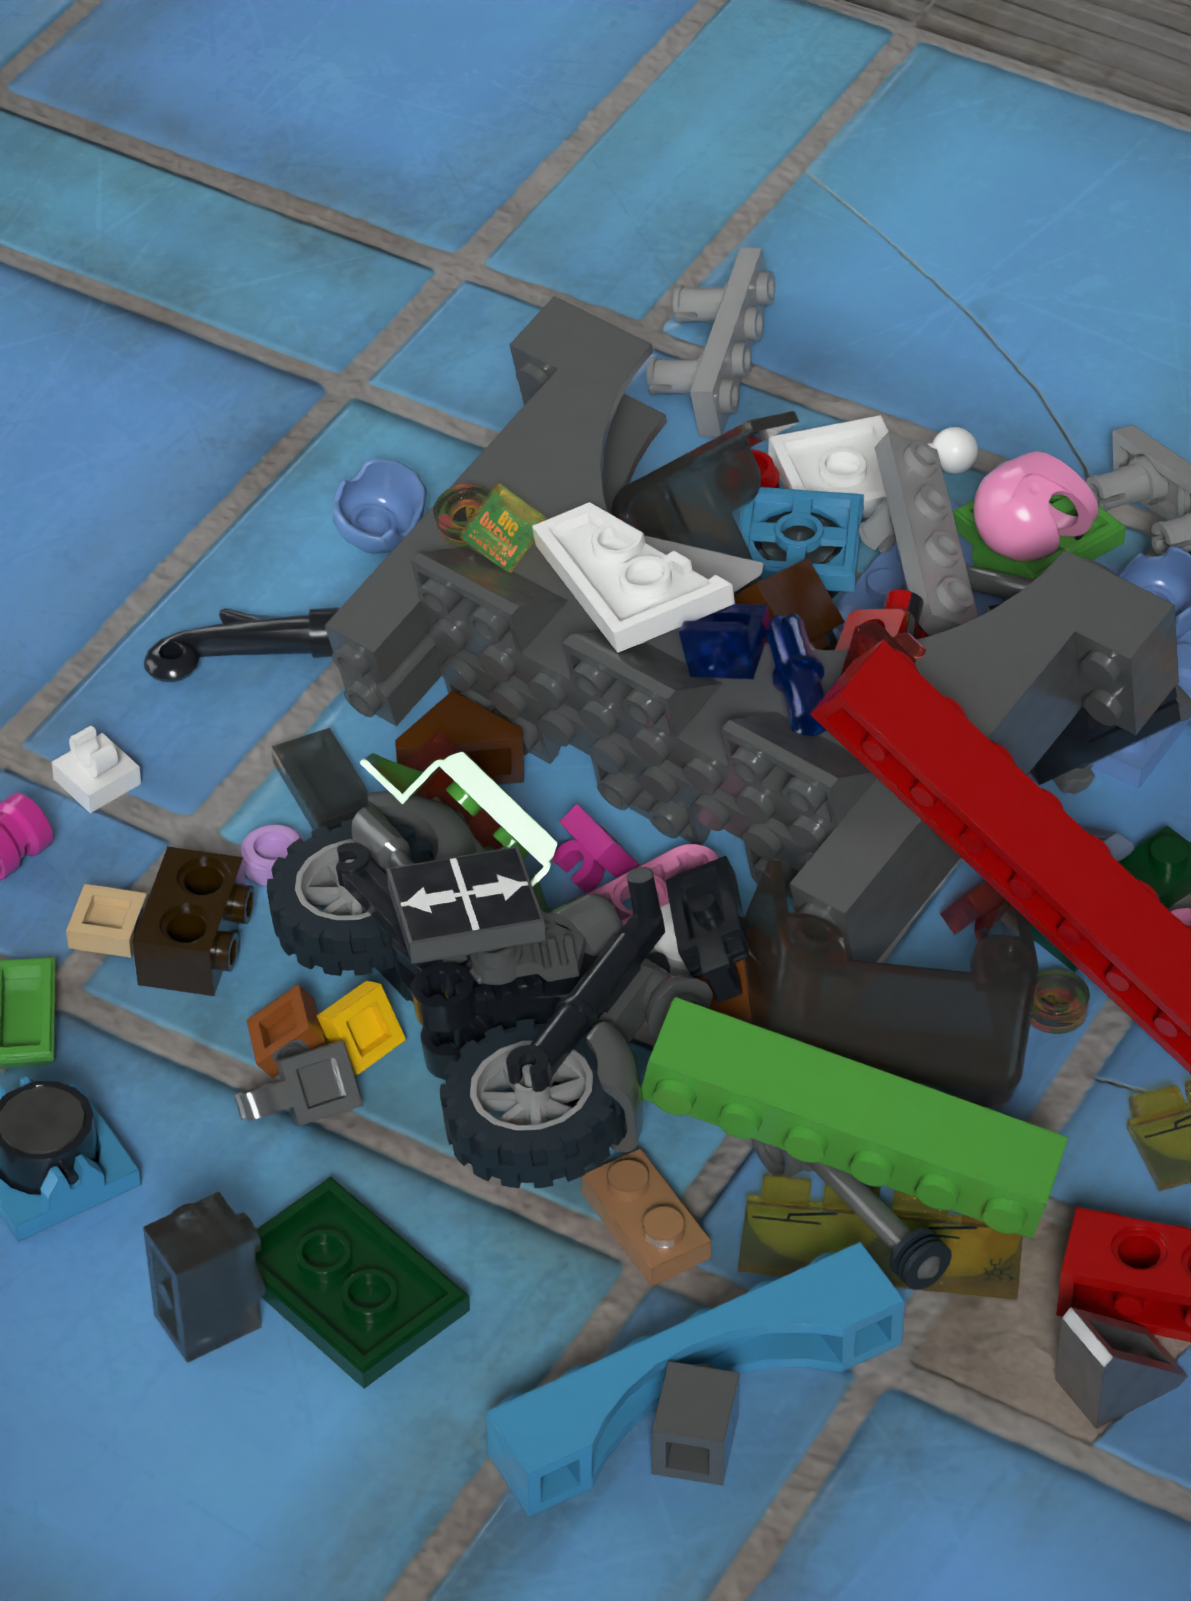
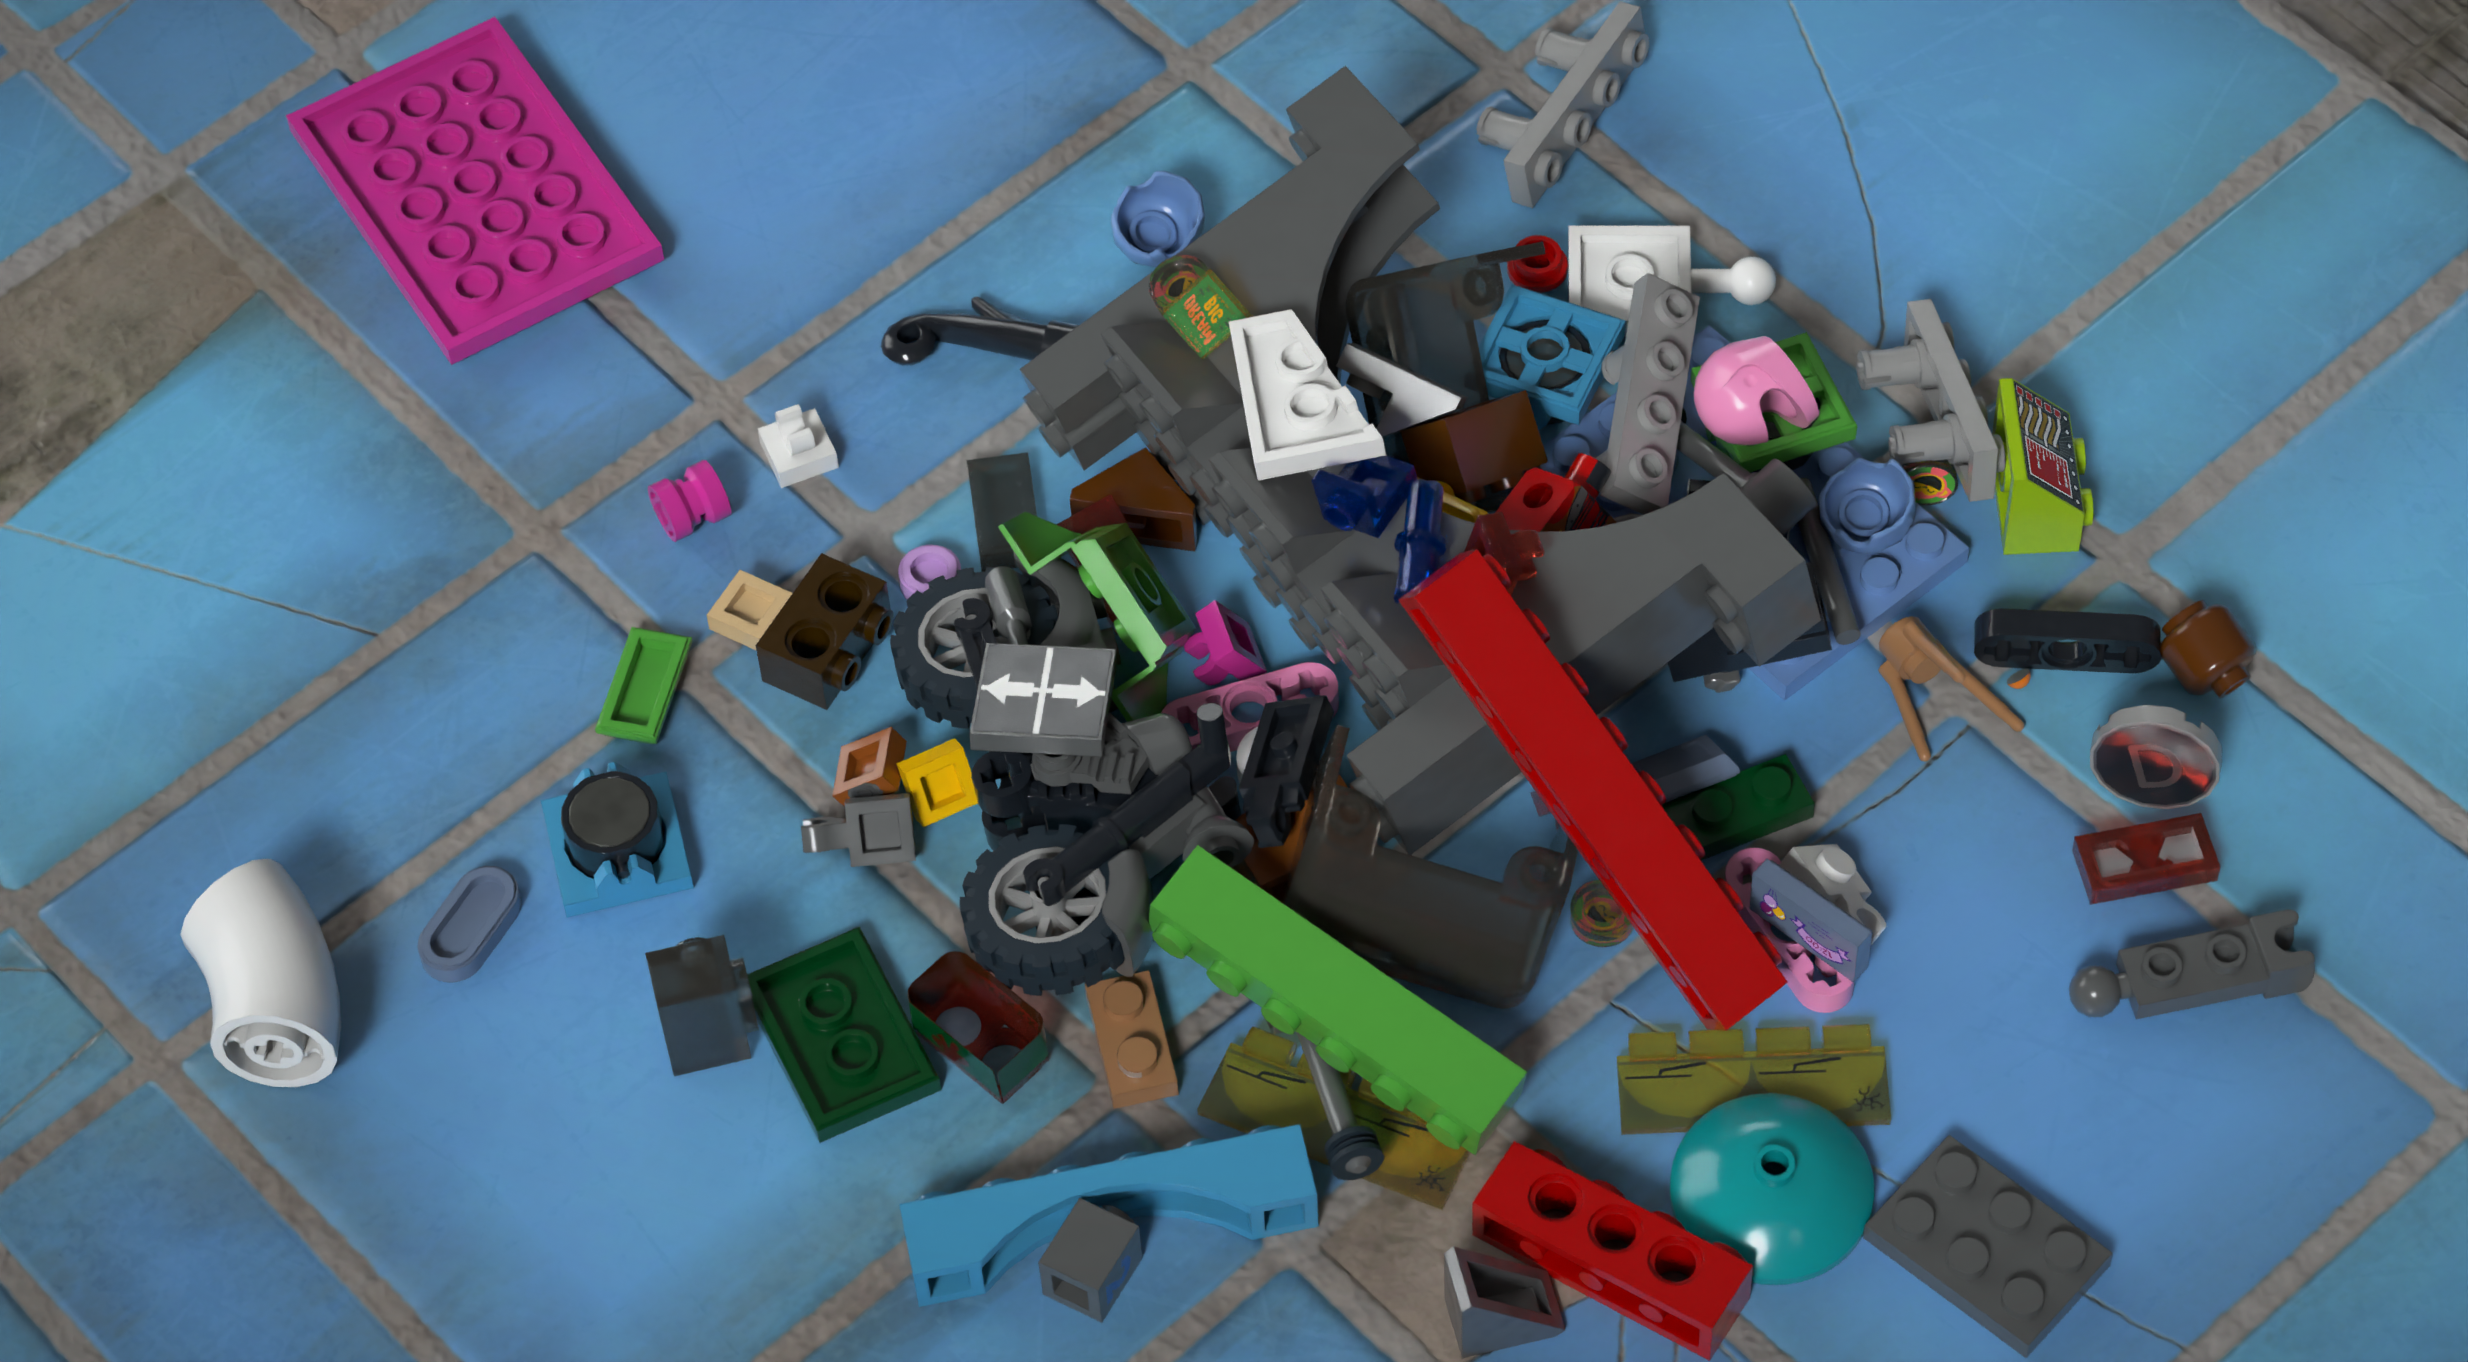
camera: 20 degrees right, 10 degrees up
none -> clear red piece [908,951,1050,1104]

